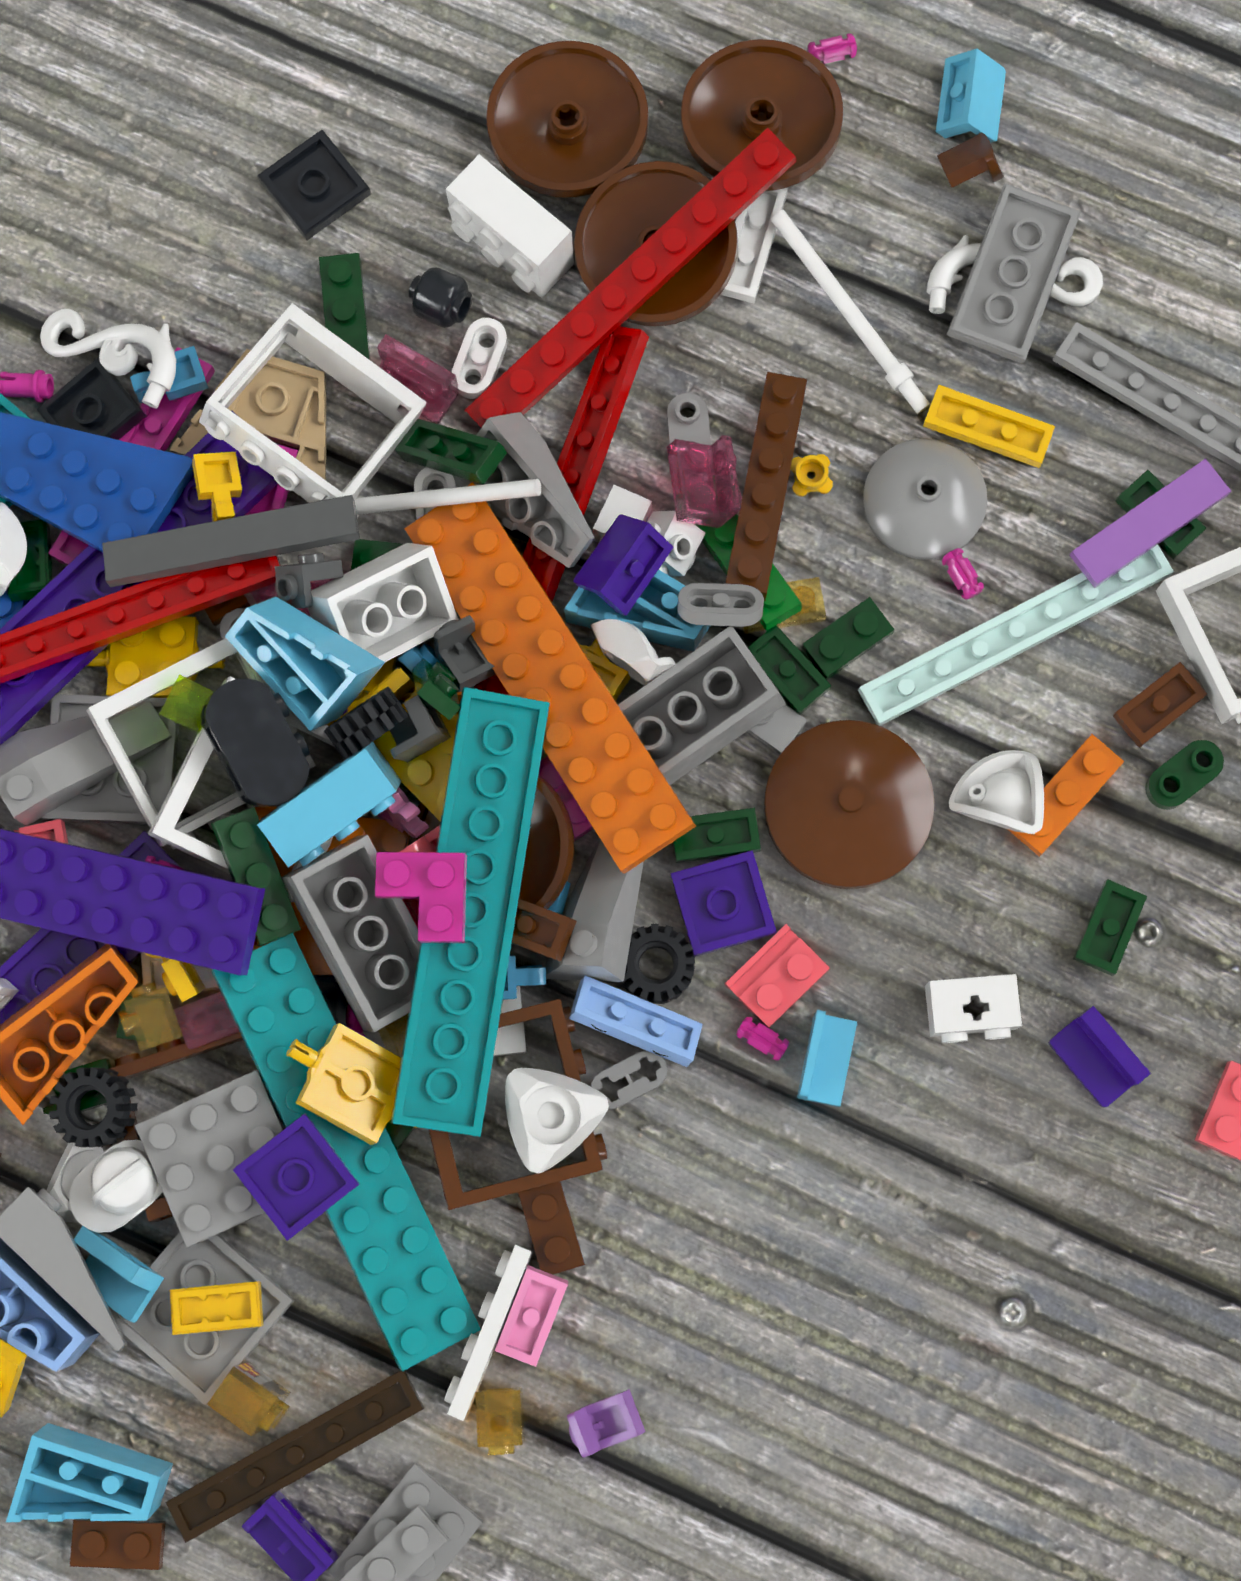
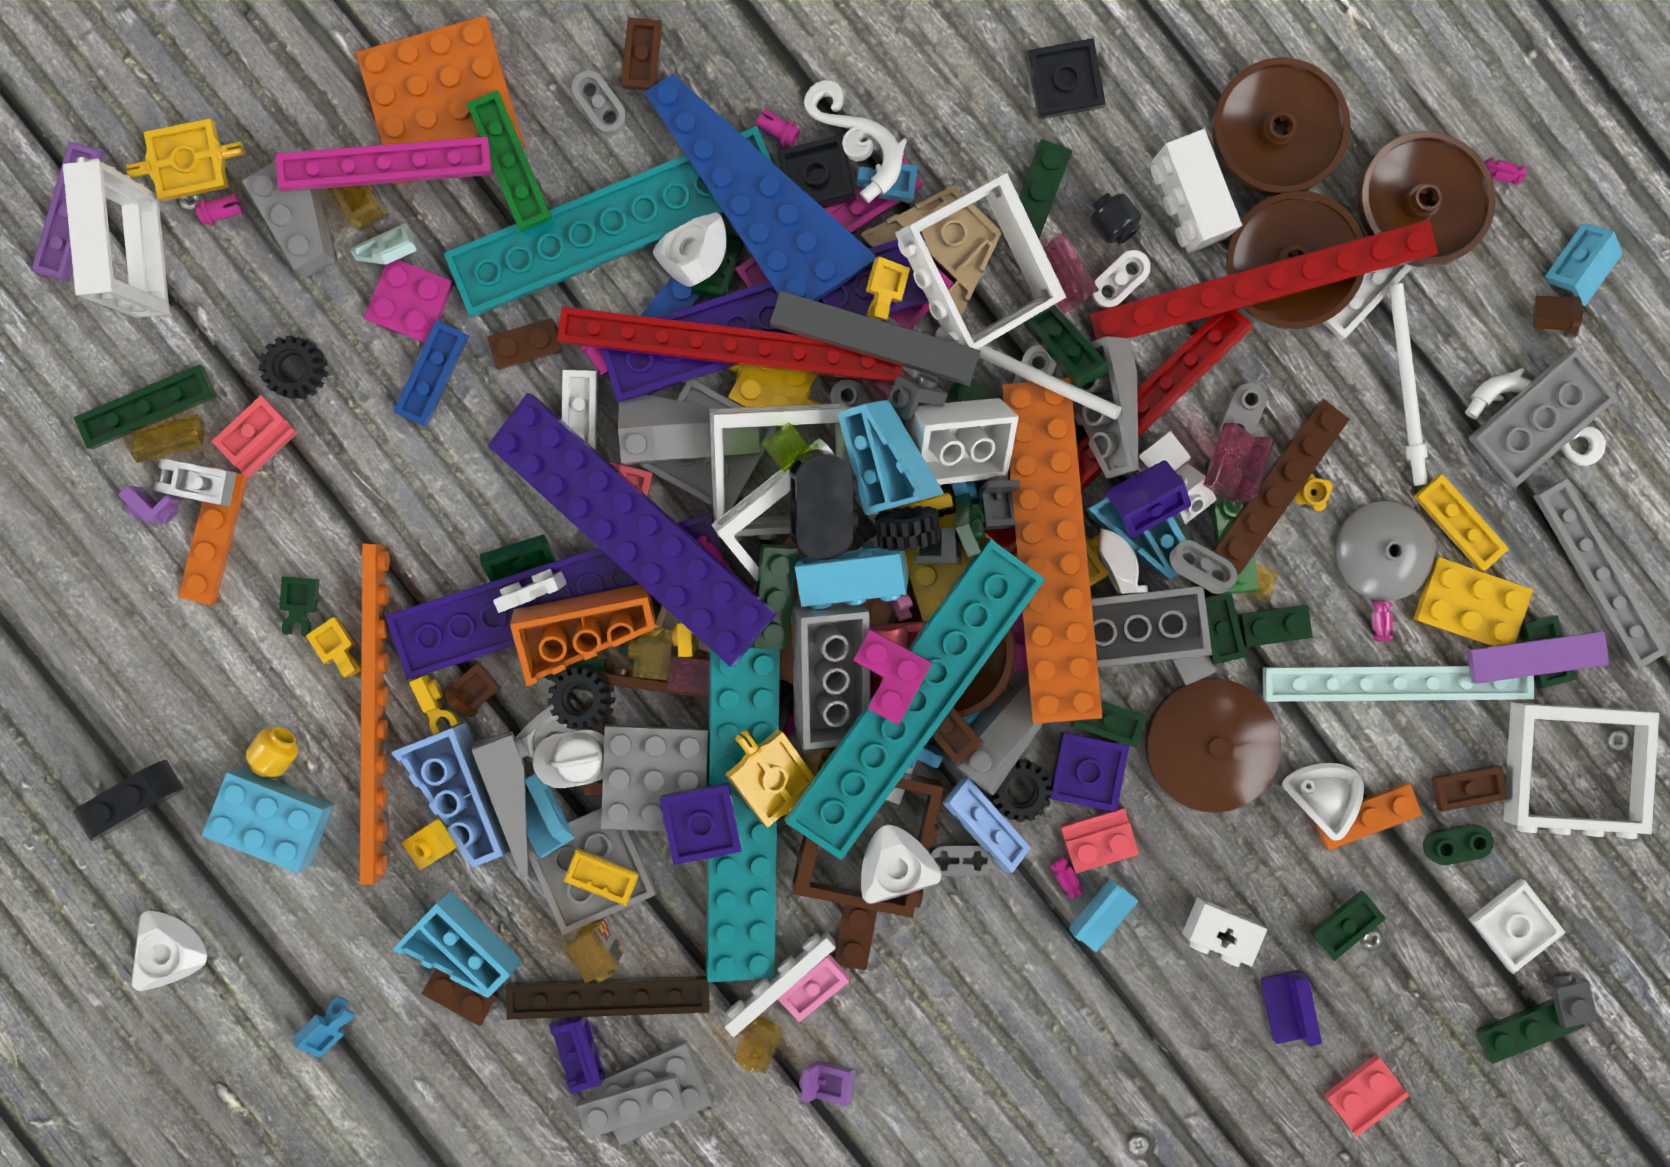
camera: 20 degrees right, 10 degrees up
none -> yellow plate [1413,557,1533,647]

